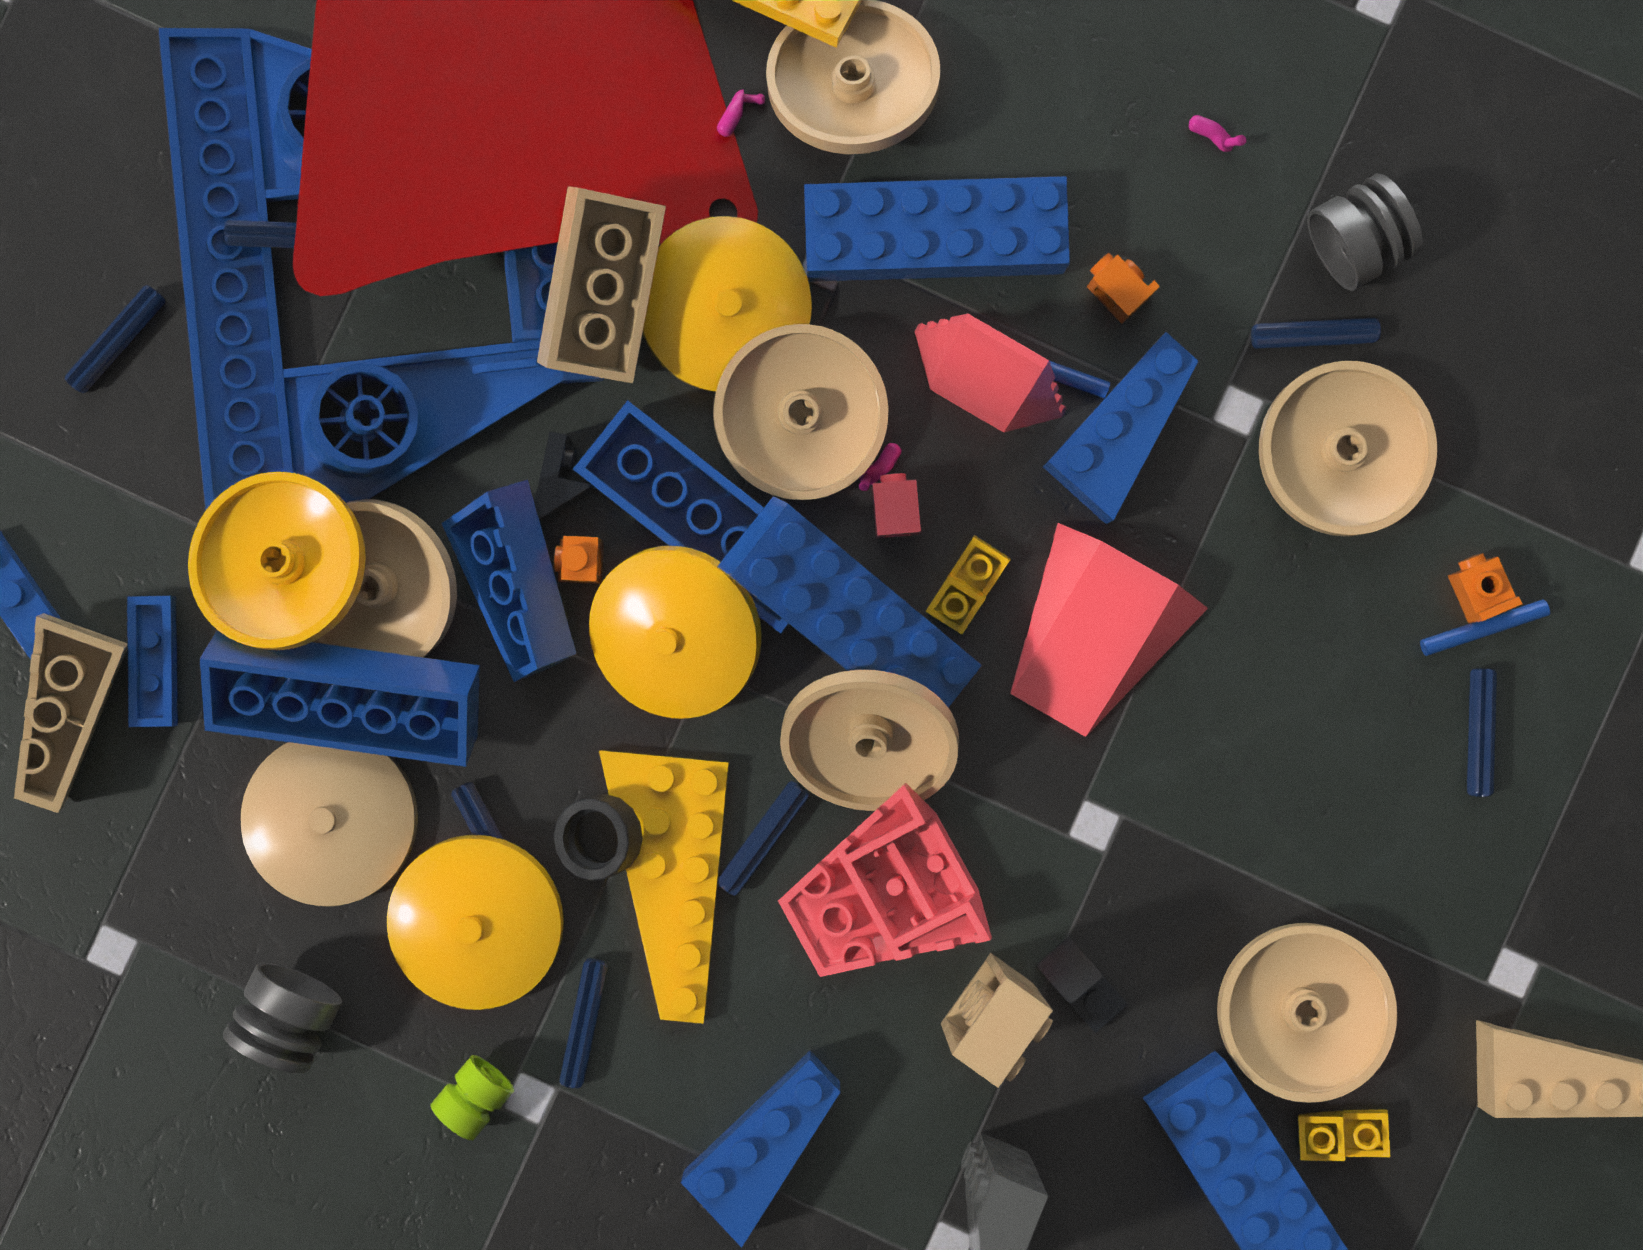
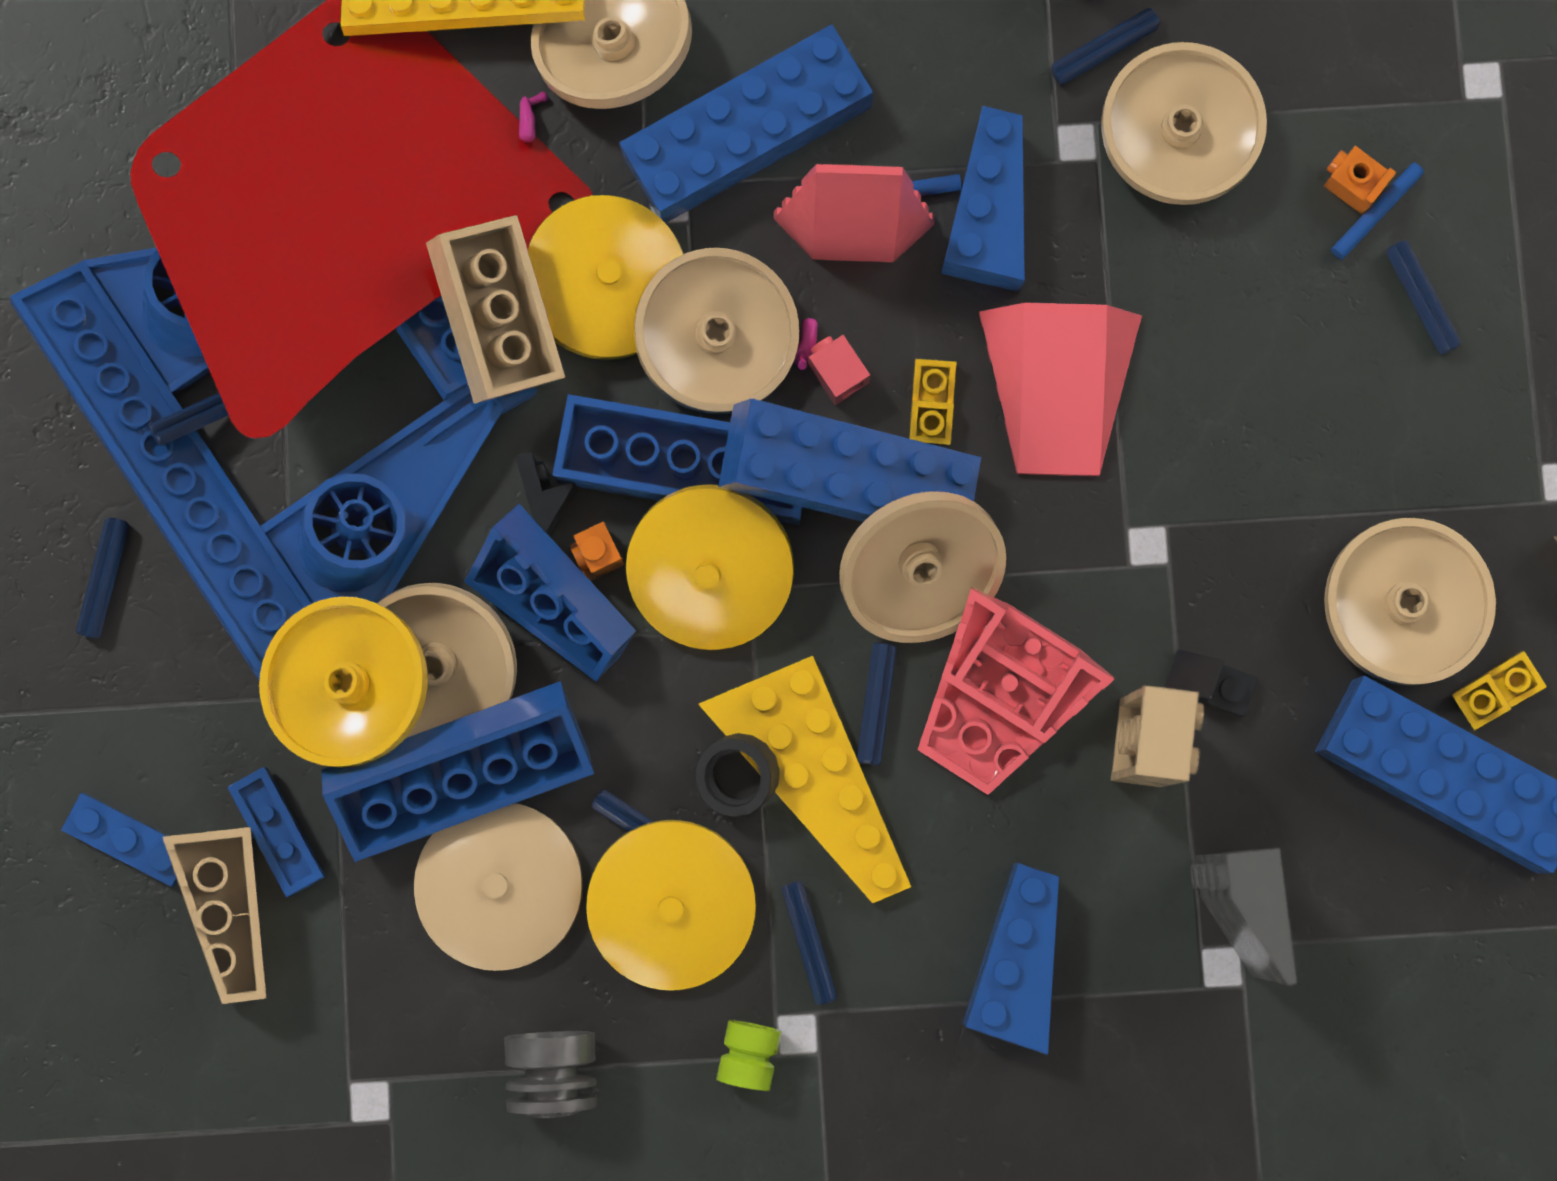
camera: 25 degrees left, 5 degrees down
orange brick [1087,253,1160,324] -> none

